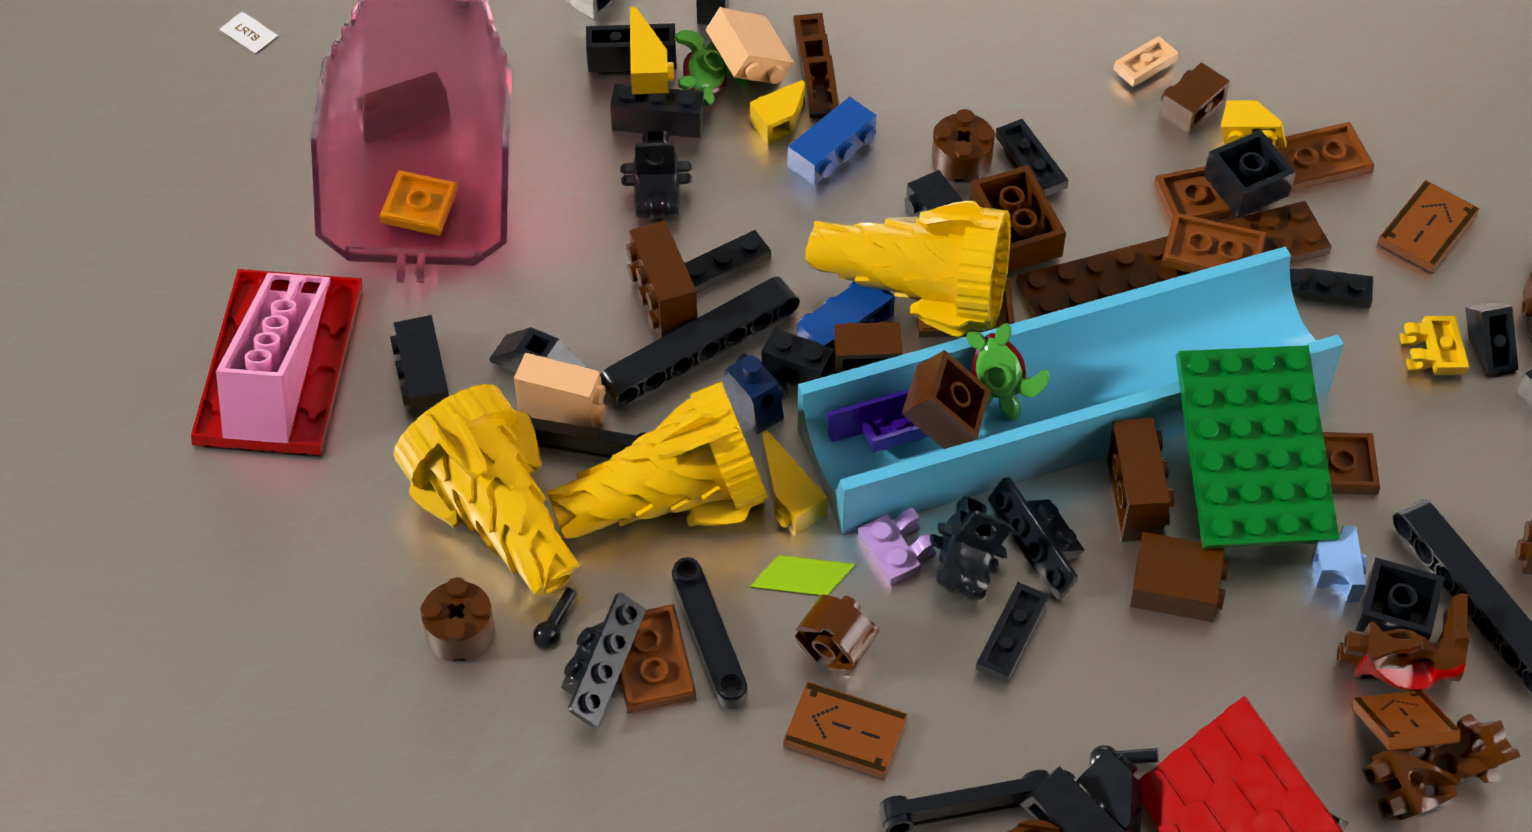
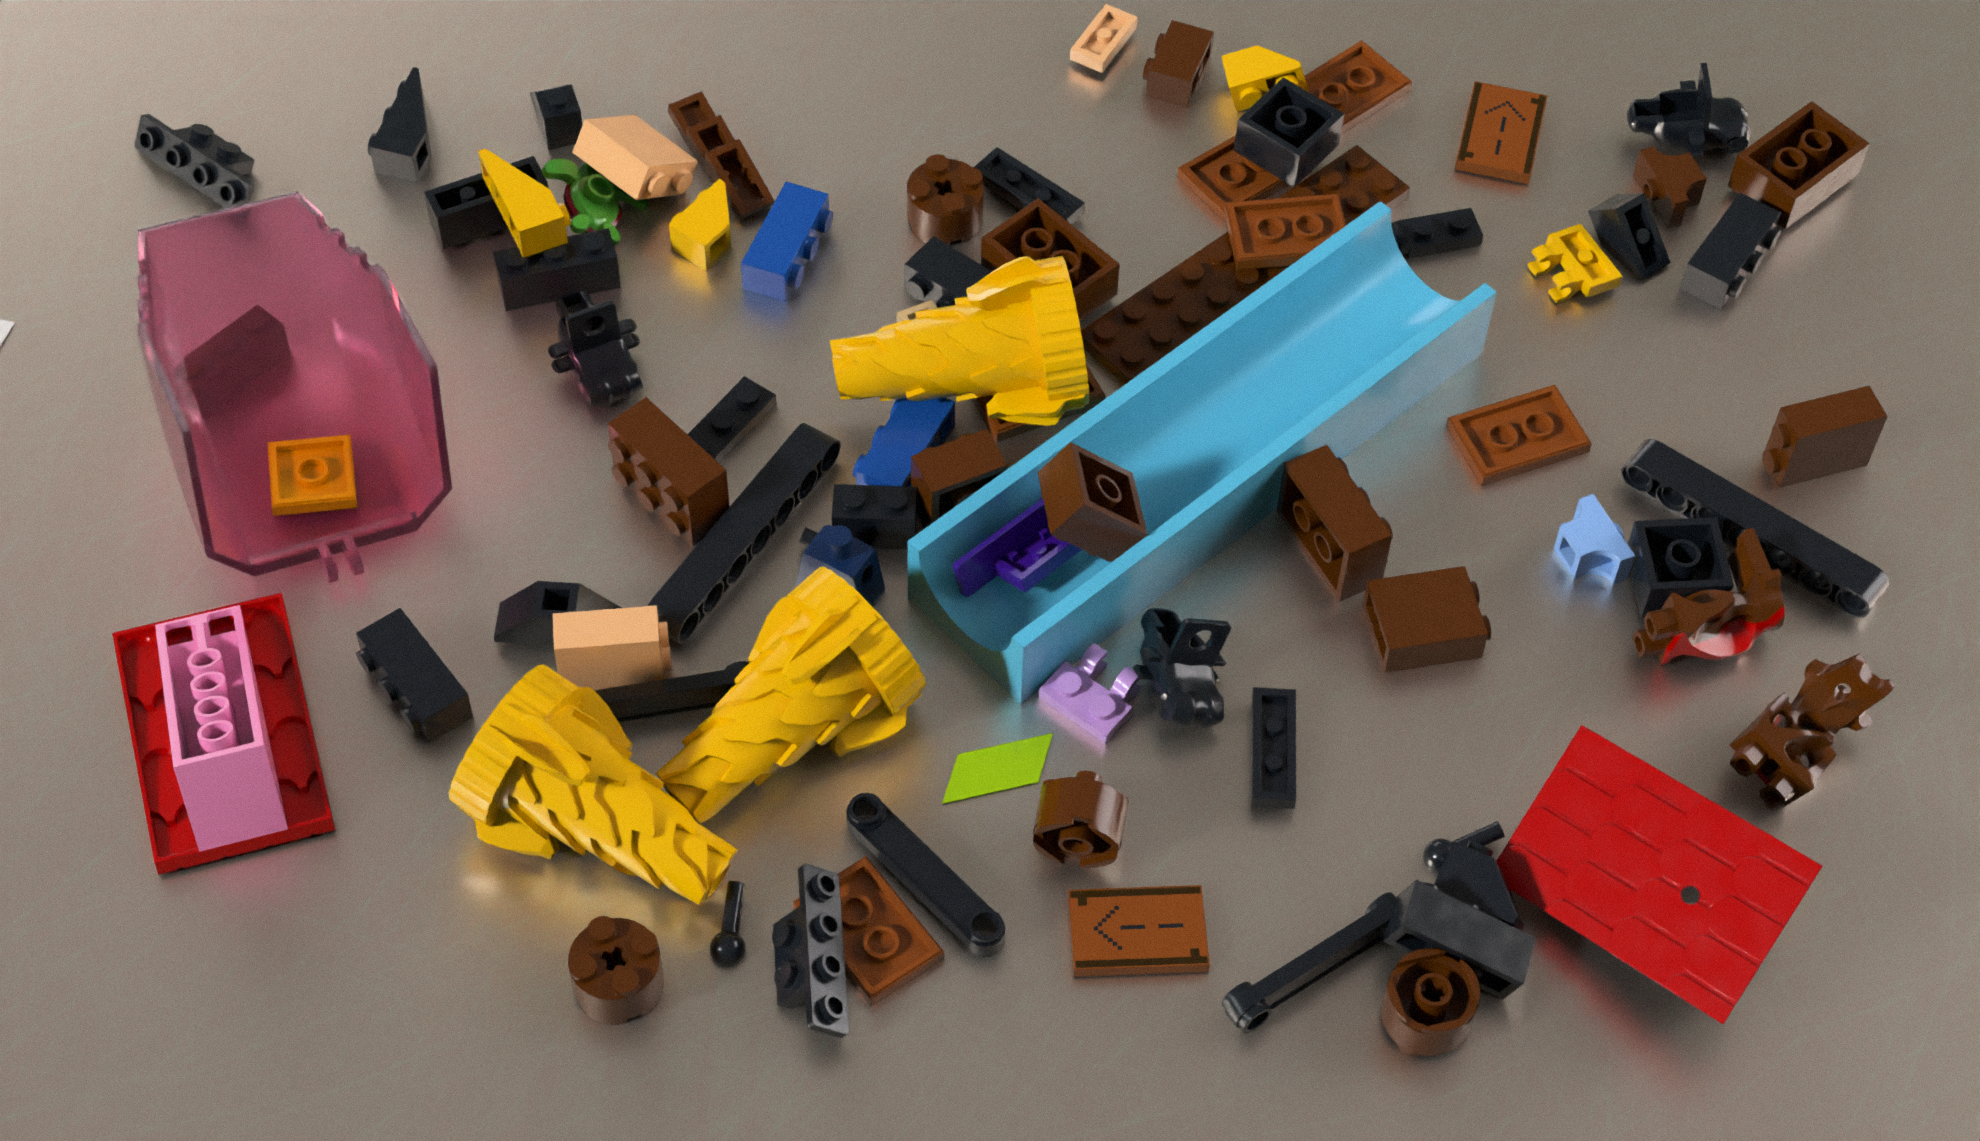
camera: 25 degrees left, 0 degrees up
yellow slope [762,431,828,536] -> none
bright green animal [966,323,1050,421] -> none
black bracket [988,477,1085,599] -> none
green plate [1175,345,1340,549] -> none
dark orange tile [1352,691,1460,751] -> none

